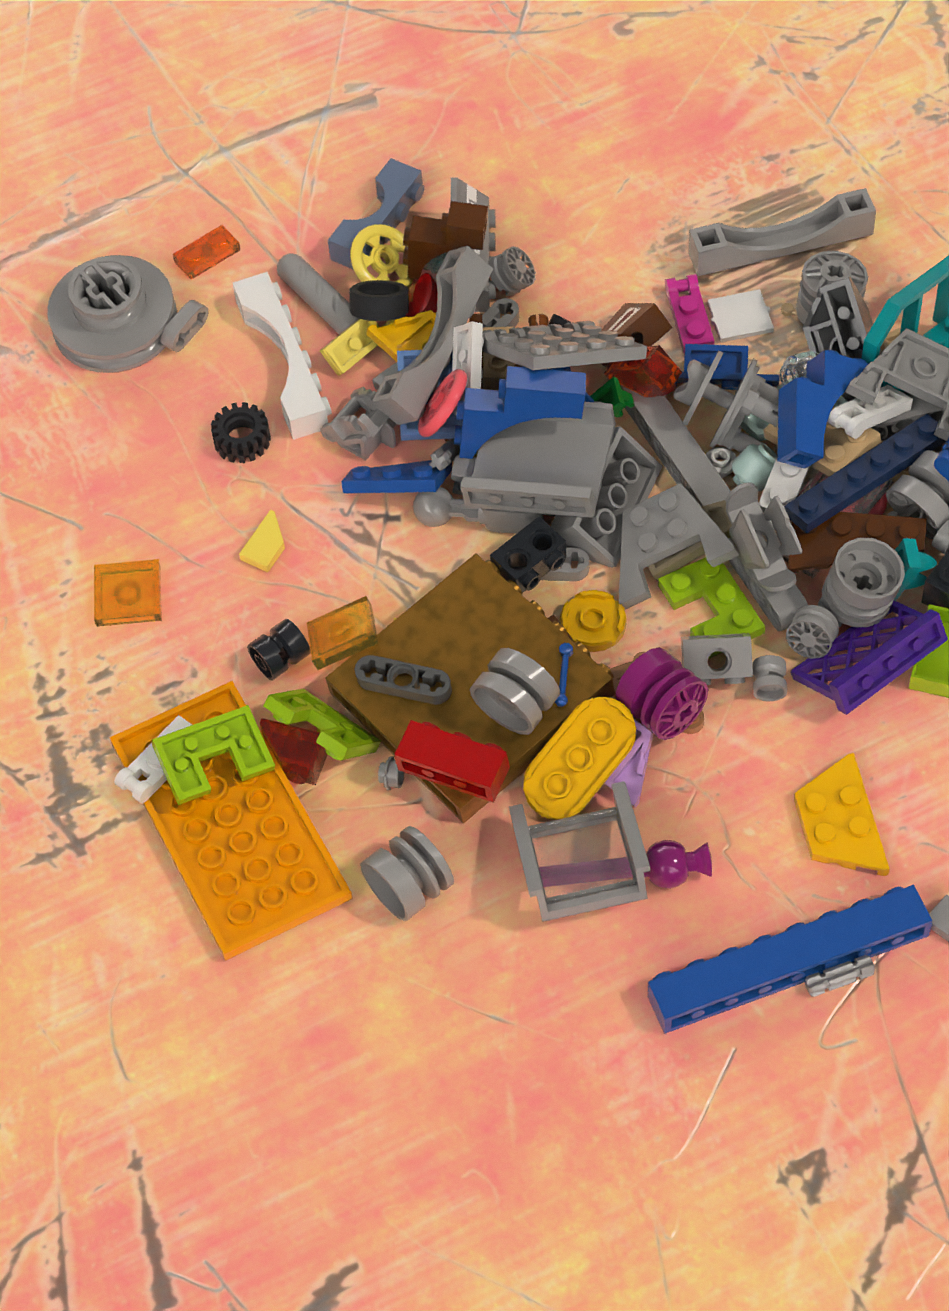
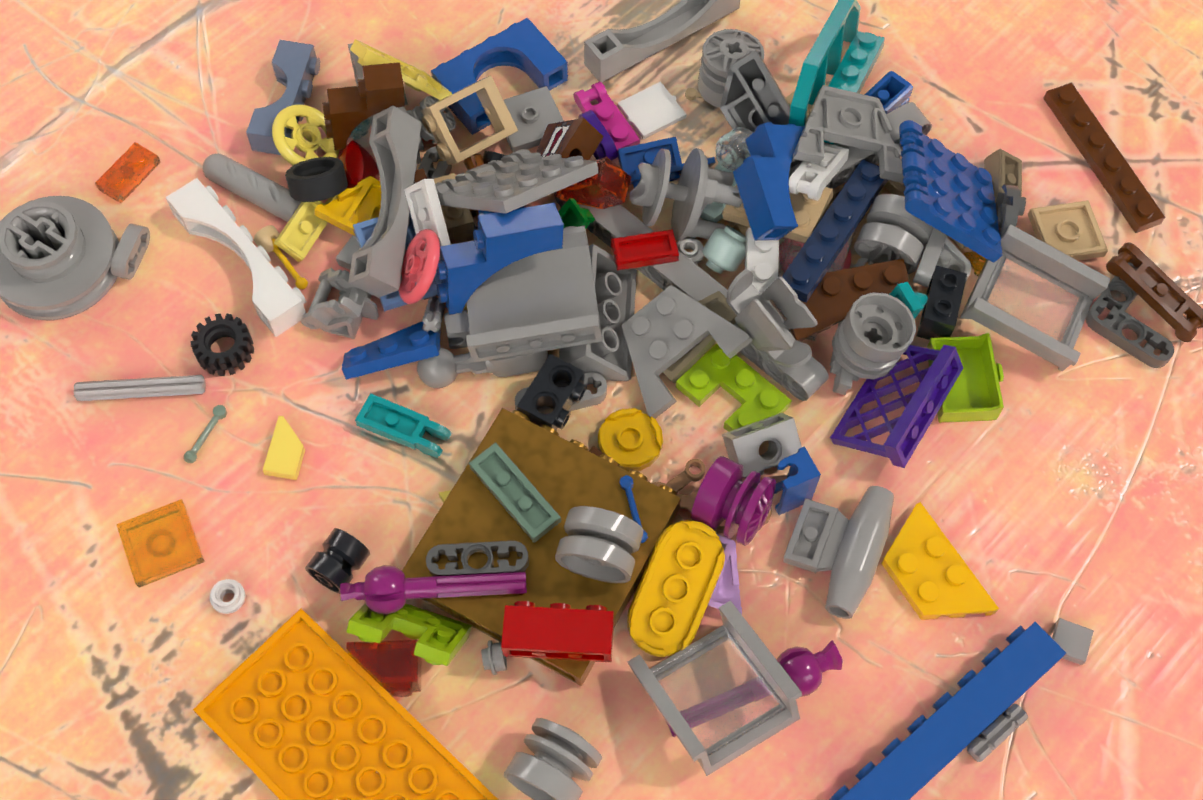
camera: 25 degrees left, 5 degrees up
white plate [114,715,192,803] -> none
lime plate [152,705,275,805] -> none
clear yellow tile [307,596,378,670] -> none
light grey wheel [752,655,787,701] -> none
light grey wheel [786,605,839,658] -> none
none -> light grey axle [73,375,206,401]
none -> sand green hinge [184,405,227,463]
none -> white plate [210,579,246,614]
none -> hinge [254,225,308,290]
none -> magenta piece [340,565,527,615]
none -> light yellow wing [350,39,452,100]
none -> teal hinge [355,393,452,458]
none -> tan window [421,75,518,165]
none -> blue arch [431,17,568,135]
none -> sand green plate [469,442,561,543]
none -> light grey plate [504,86,564,152]
none -> dark purple plate [578,110,618,163]
none -> red tile [611,229,679,271]
none -> blue hinge [774,446,821,515]
none -> light grey plate [784,486,894,619]

